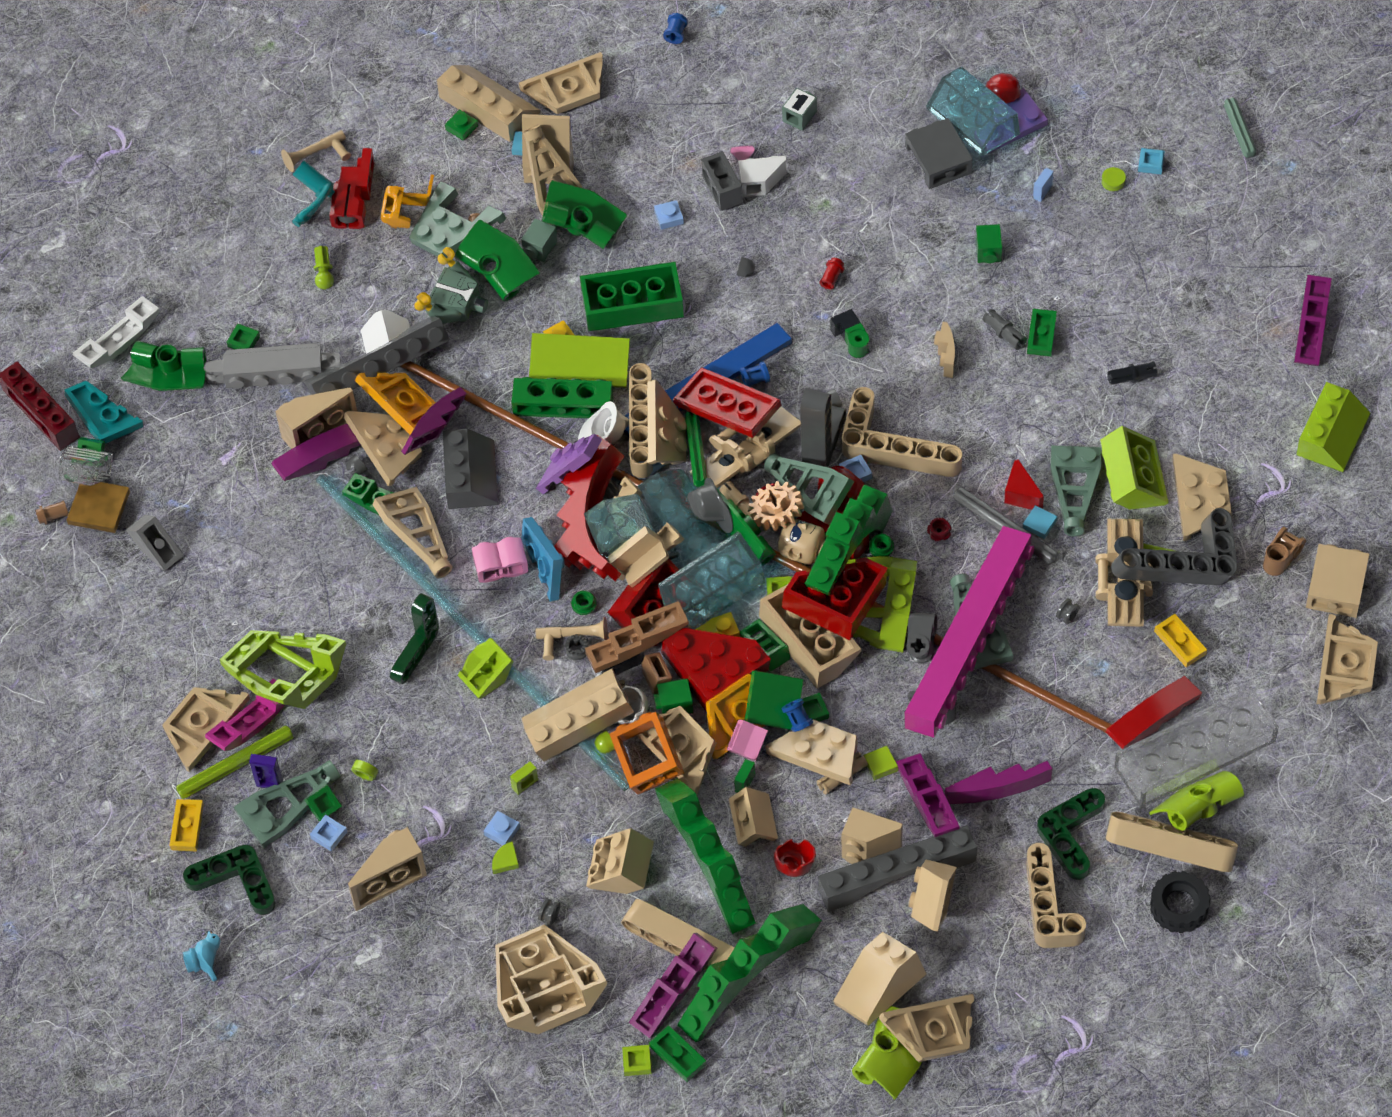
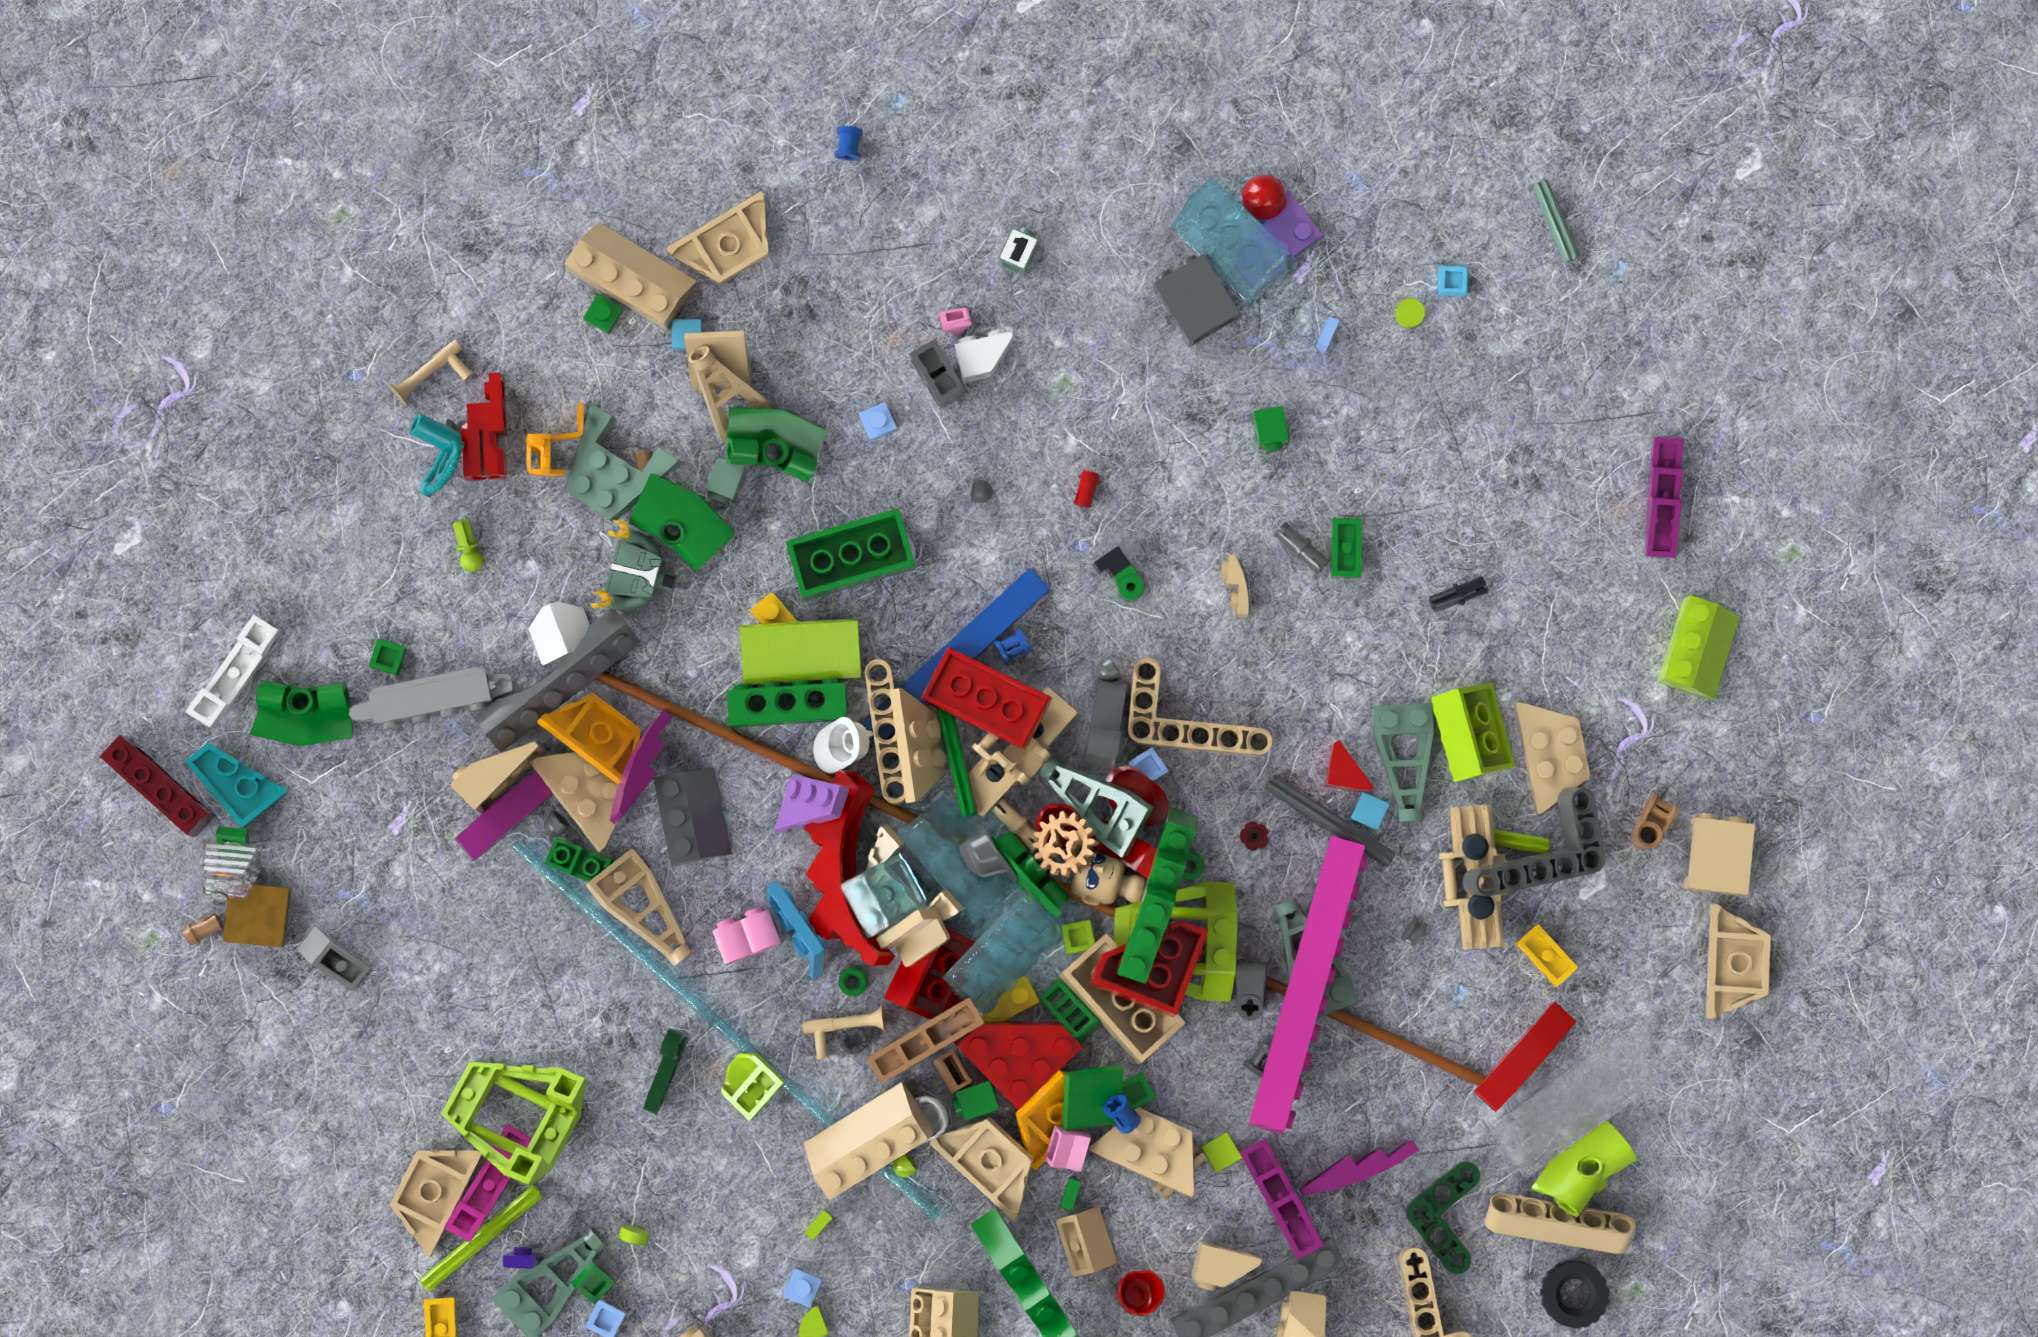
camera: 15 degrees left, 25 degrees up
orange window [609,712,684,795] -> none

